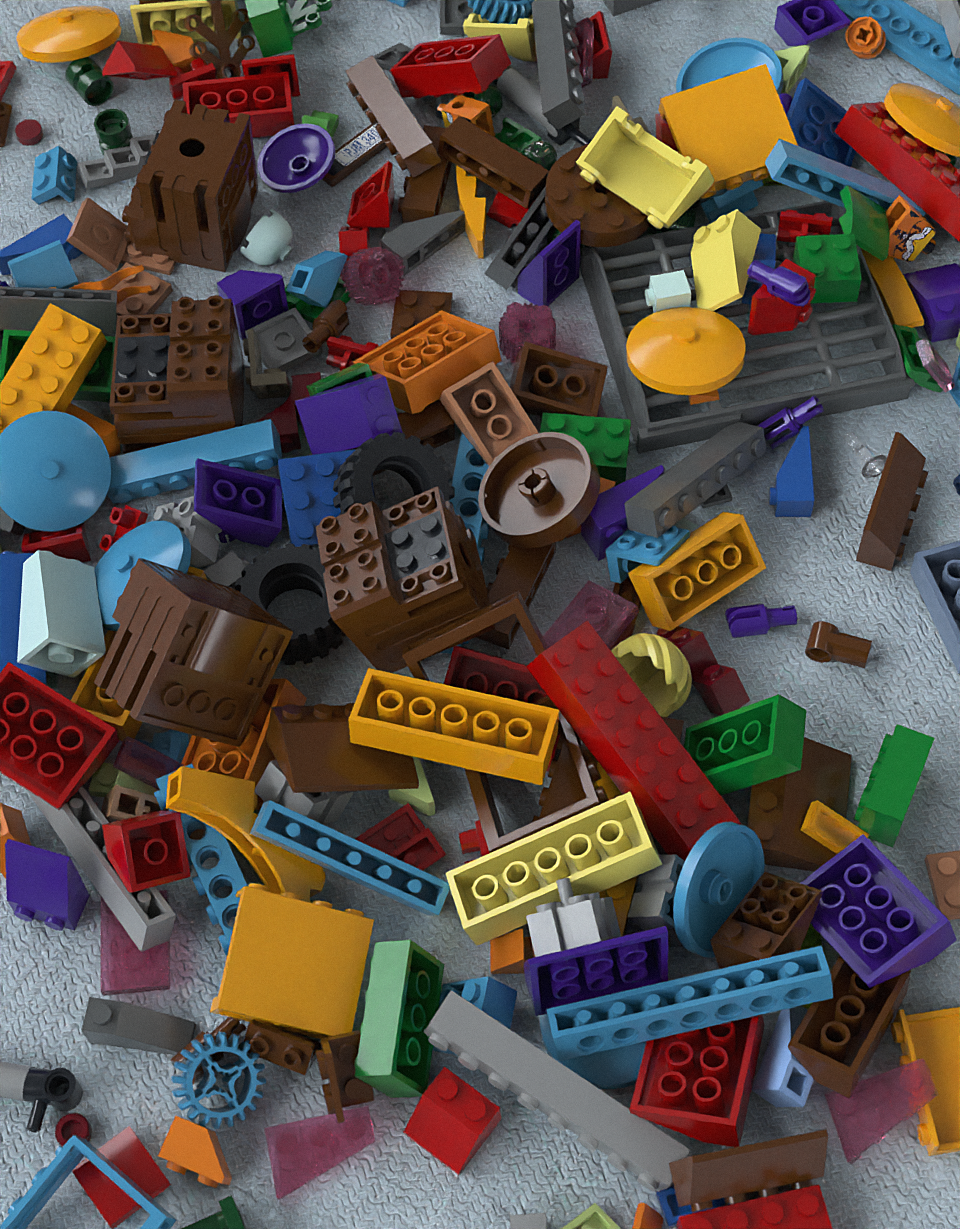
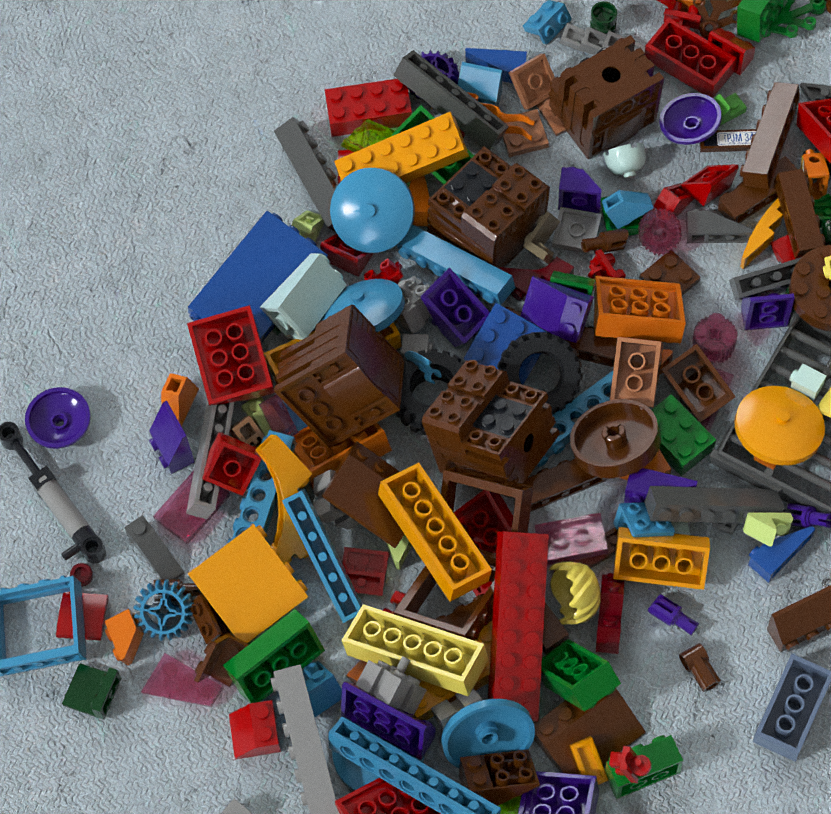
camera: 45 degrees right, 5 degrees up
none -> dark azure piece [404,351,441,384]
none -> red hips [609,746,652,783]
none -> yellowish green slope [743,513,793,547]

